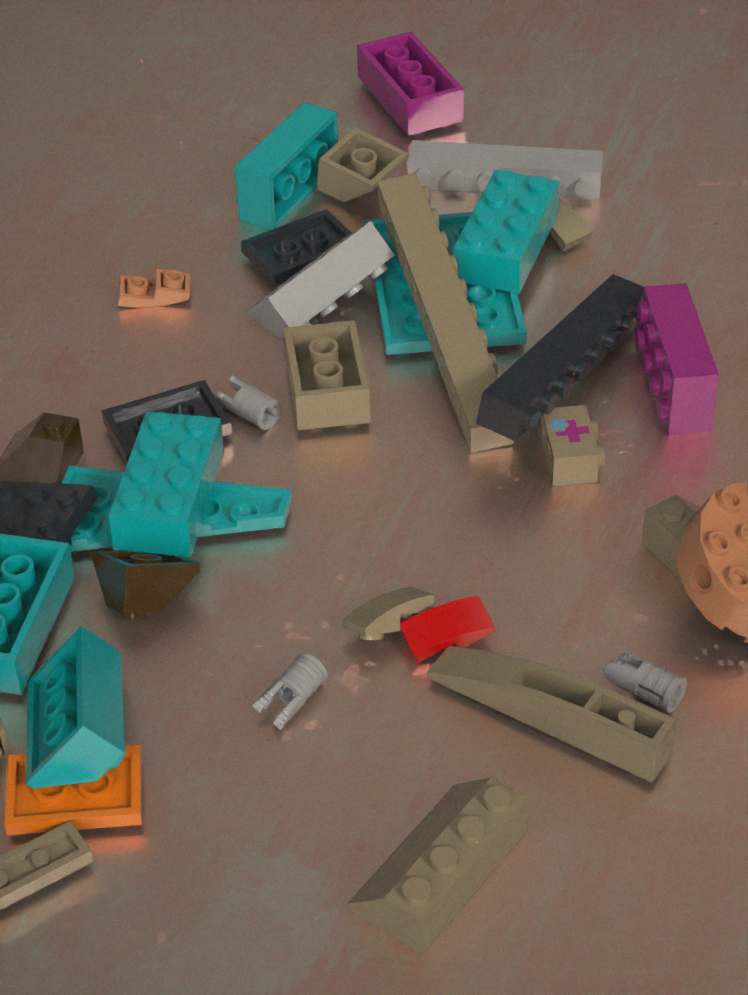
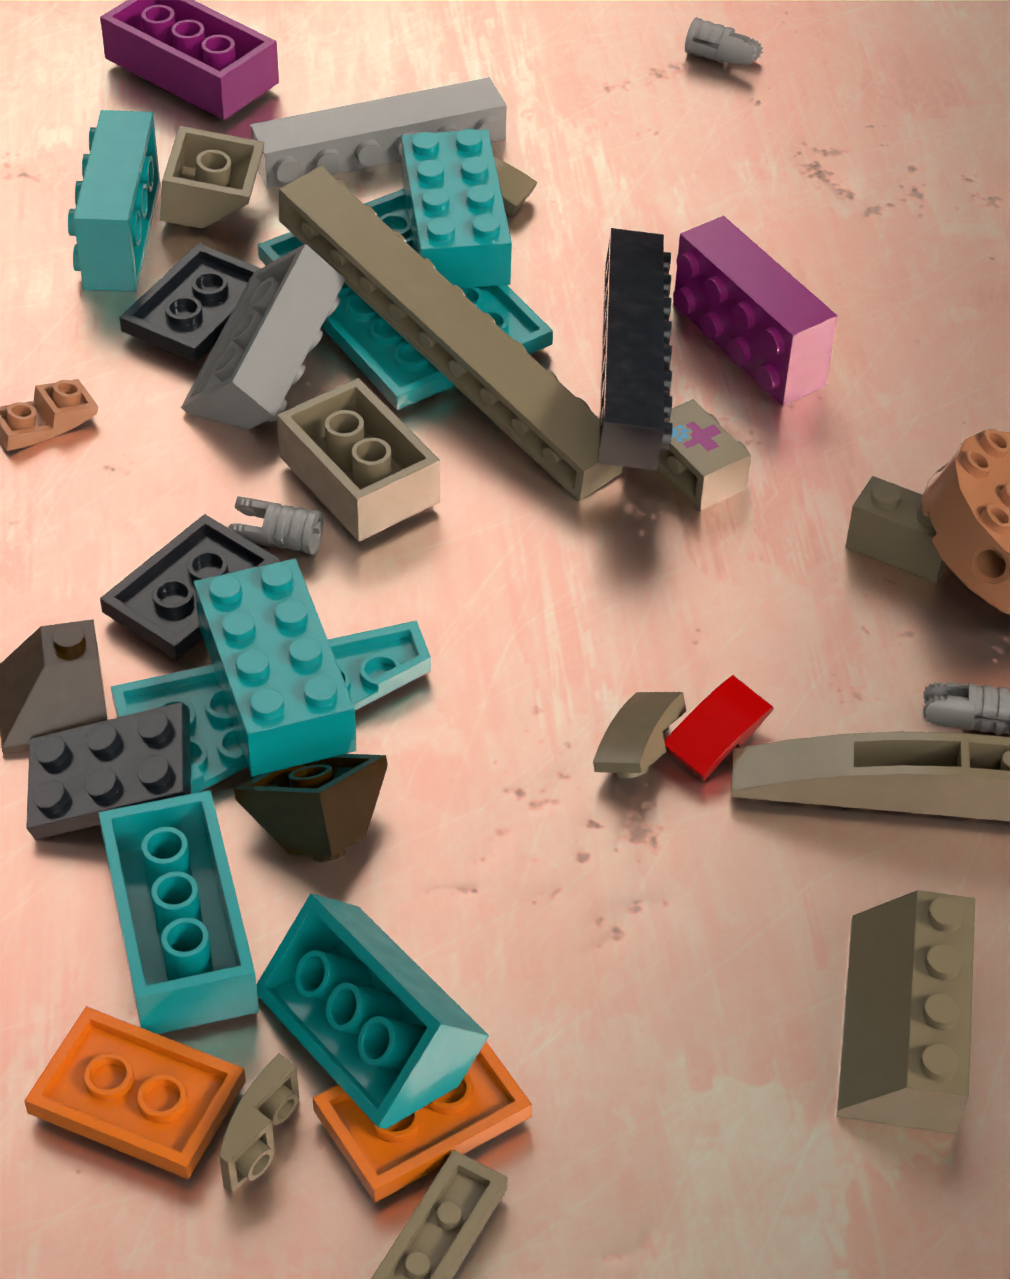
camera: 30 degrees left, 5 degrees up
light grey hinge [252,653,328,730] -> none

